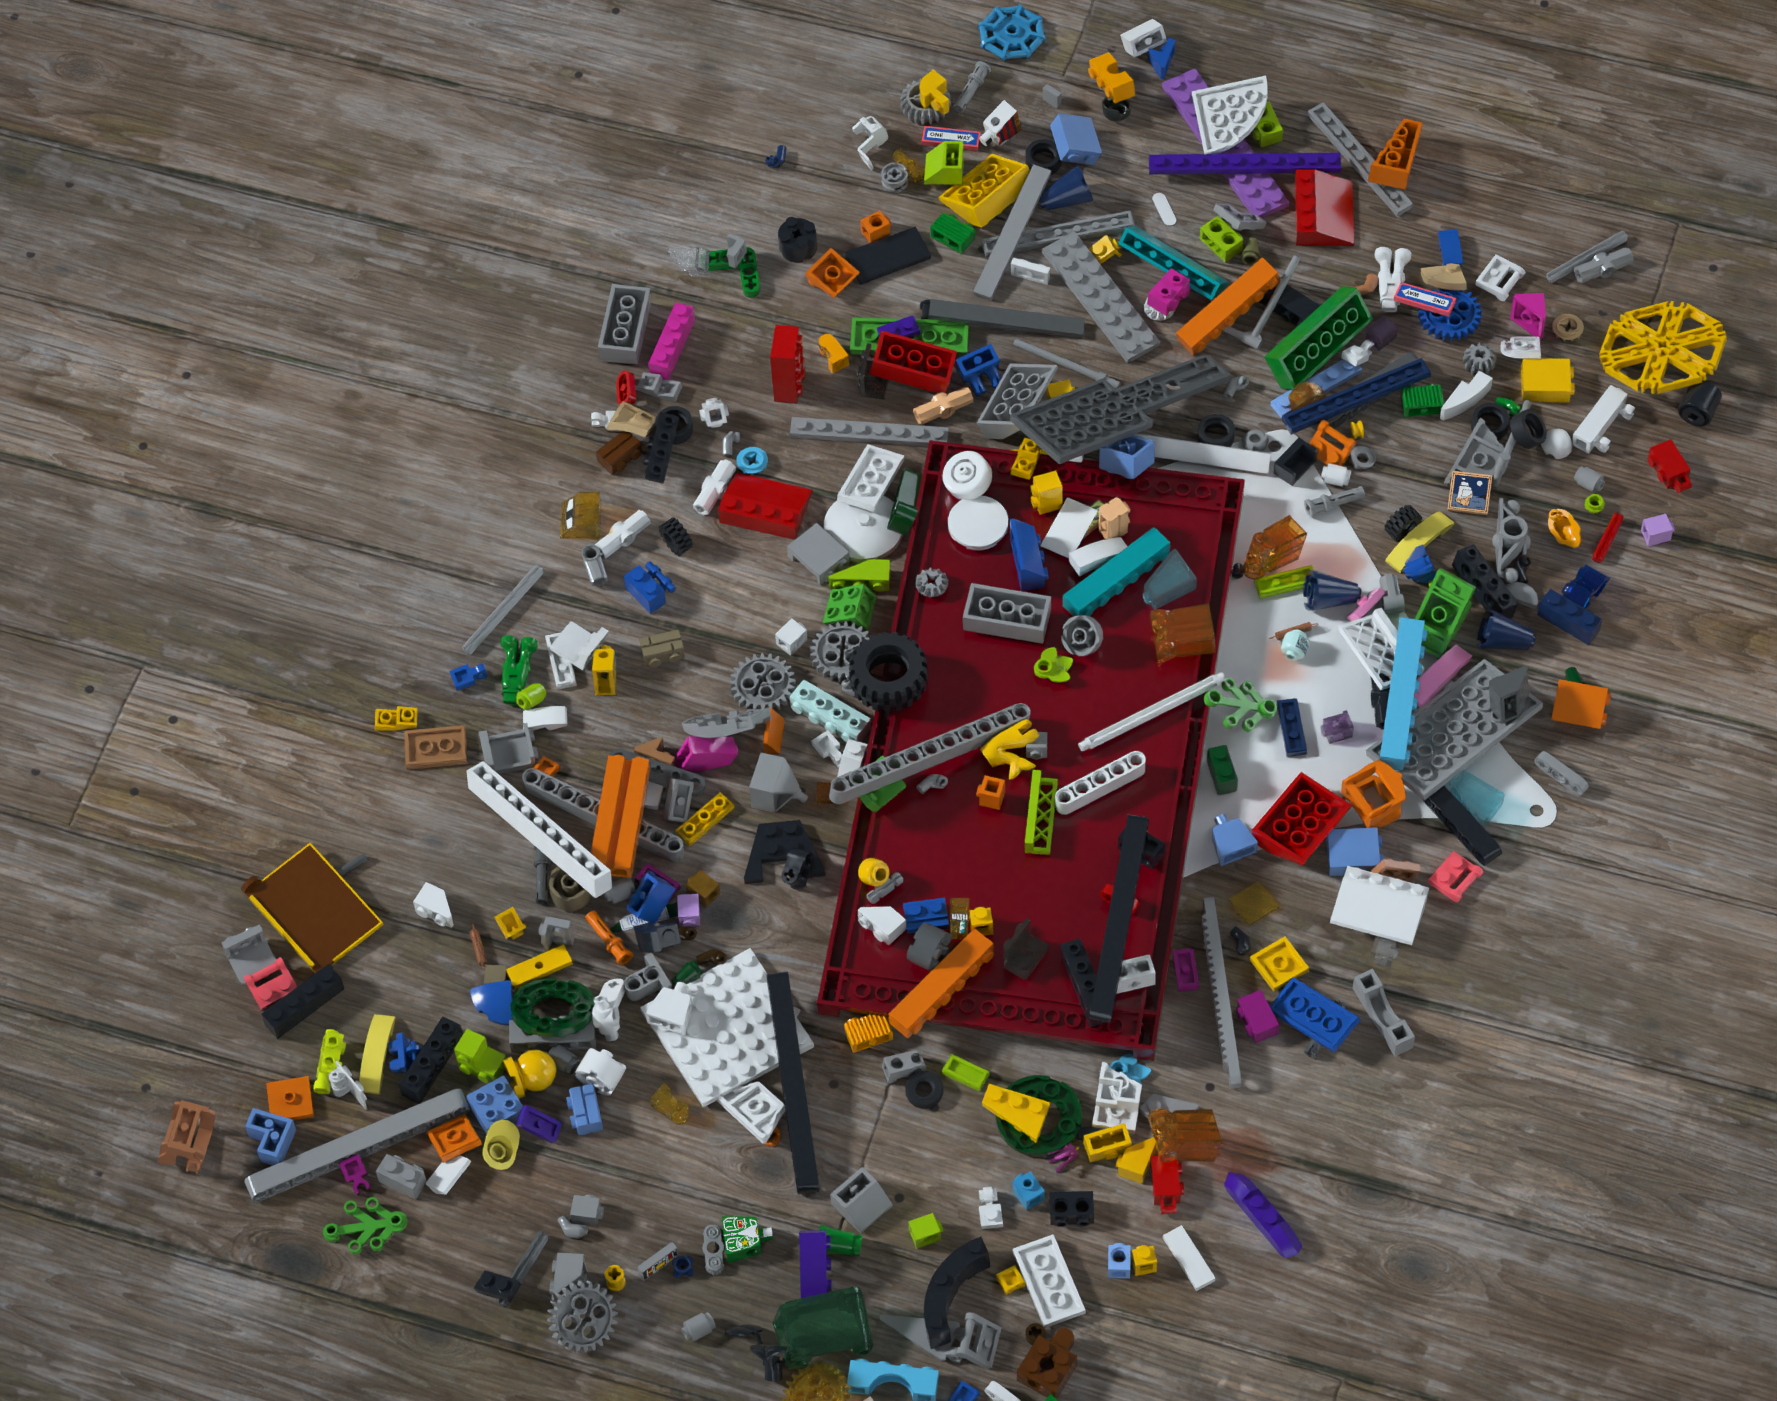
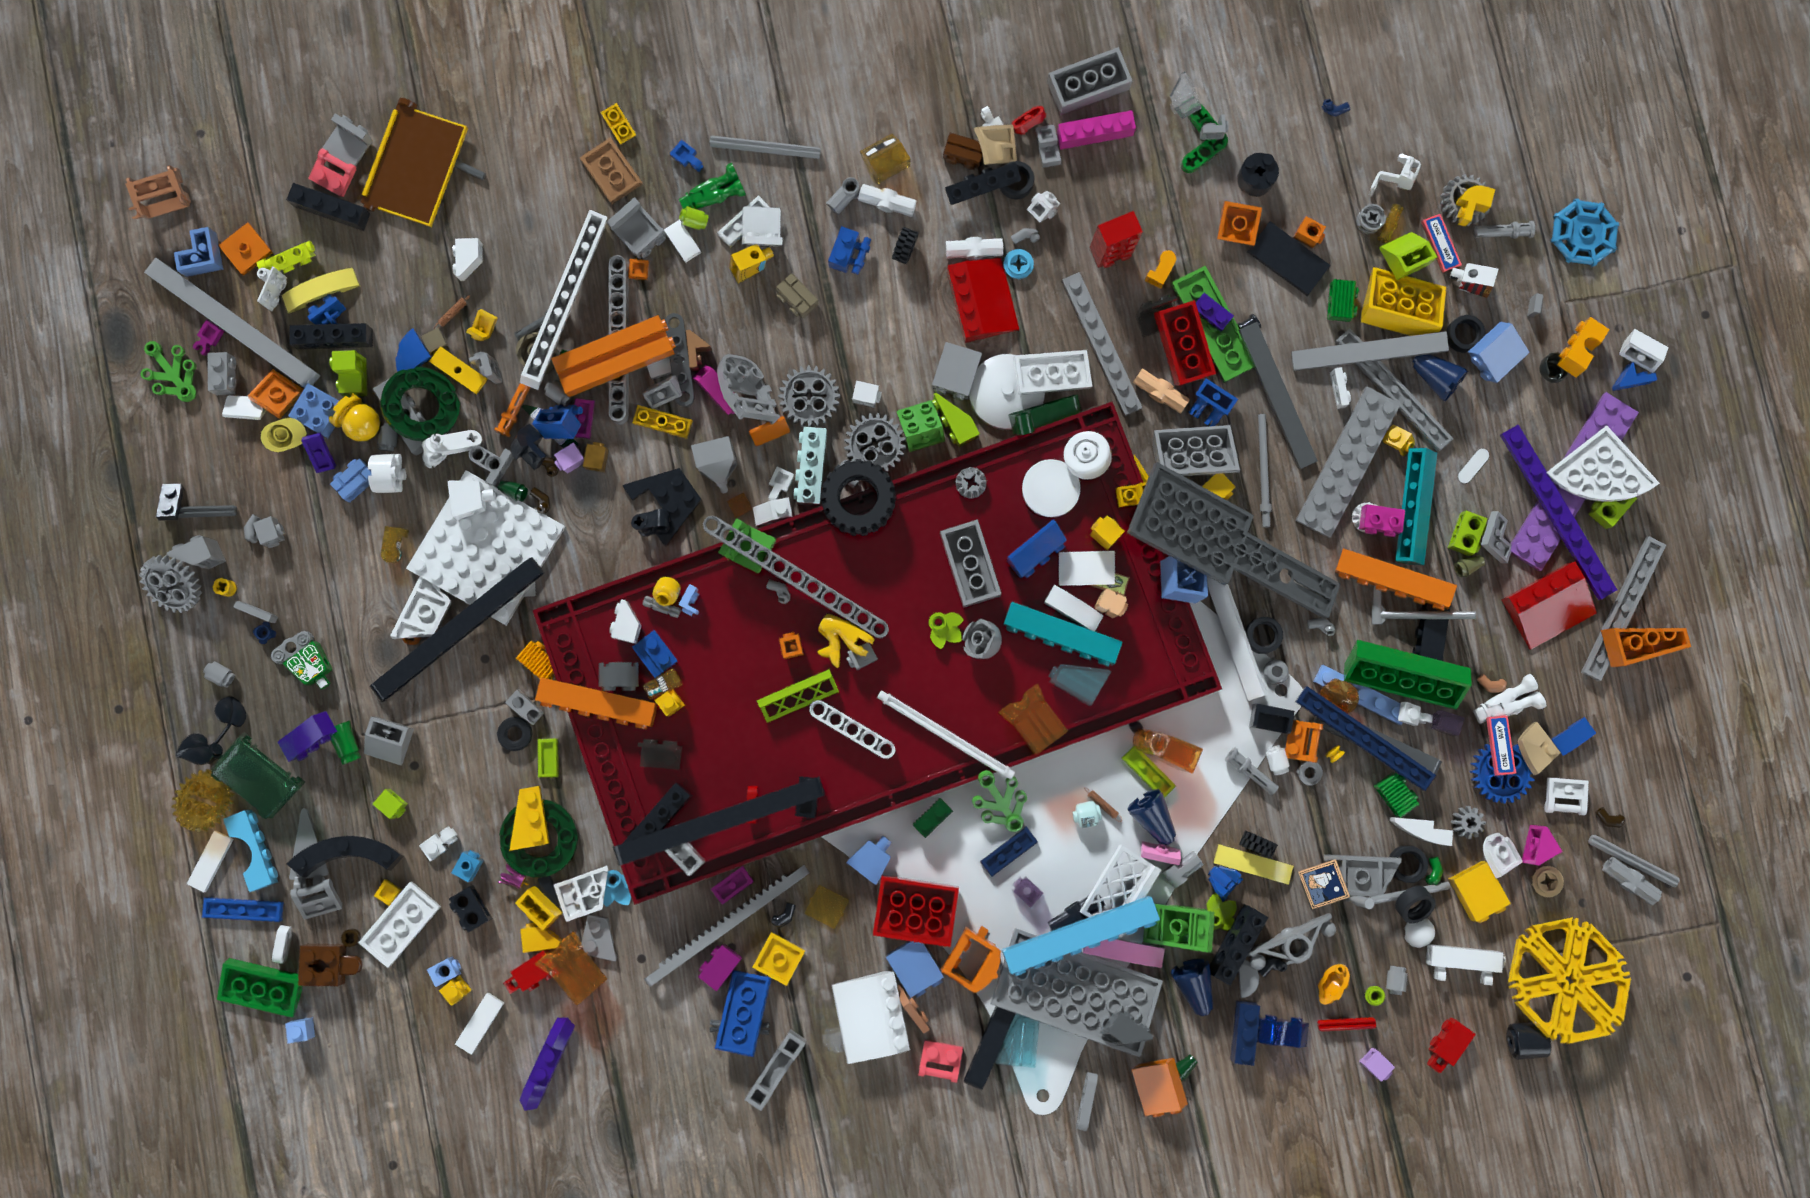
camera: 55 degrees right, 25 degrees up
none -> light blue bracket [679,584,699,616]
none -> dark brown arm [1595,807,1625,828]

